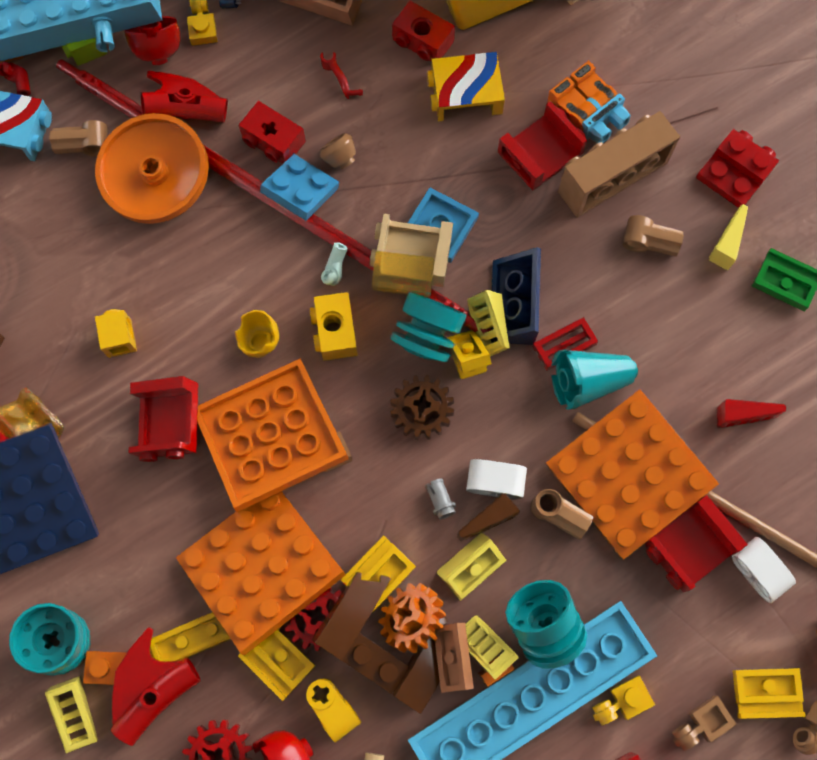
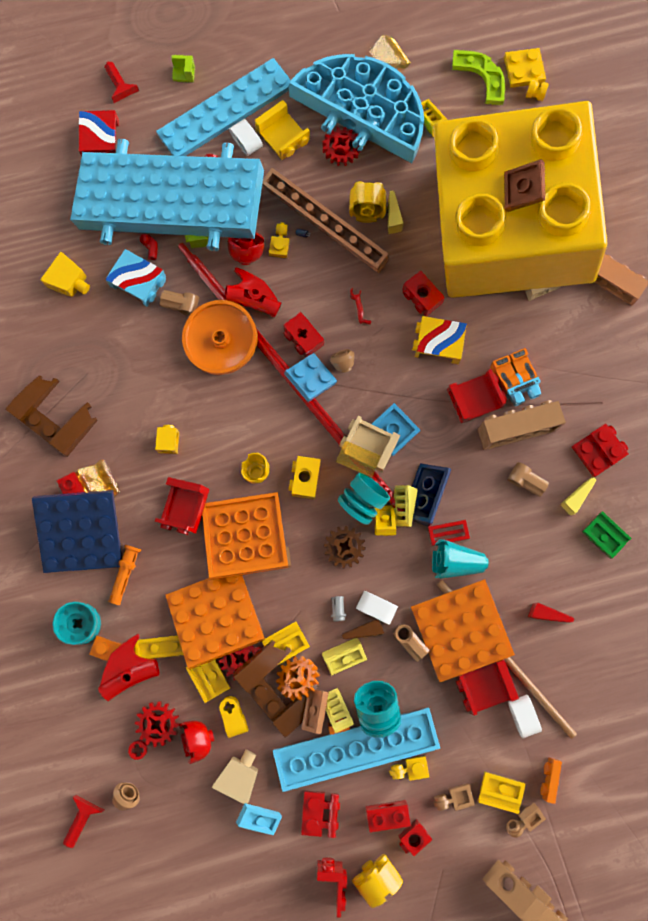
camera: 15 degrees right, 5 degrees up
light yellow slope [45,676,98,753] -> none
light aqua arm [321,243,348,286] -> none
none -> orange pin [108,544,142,605]

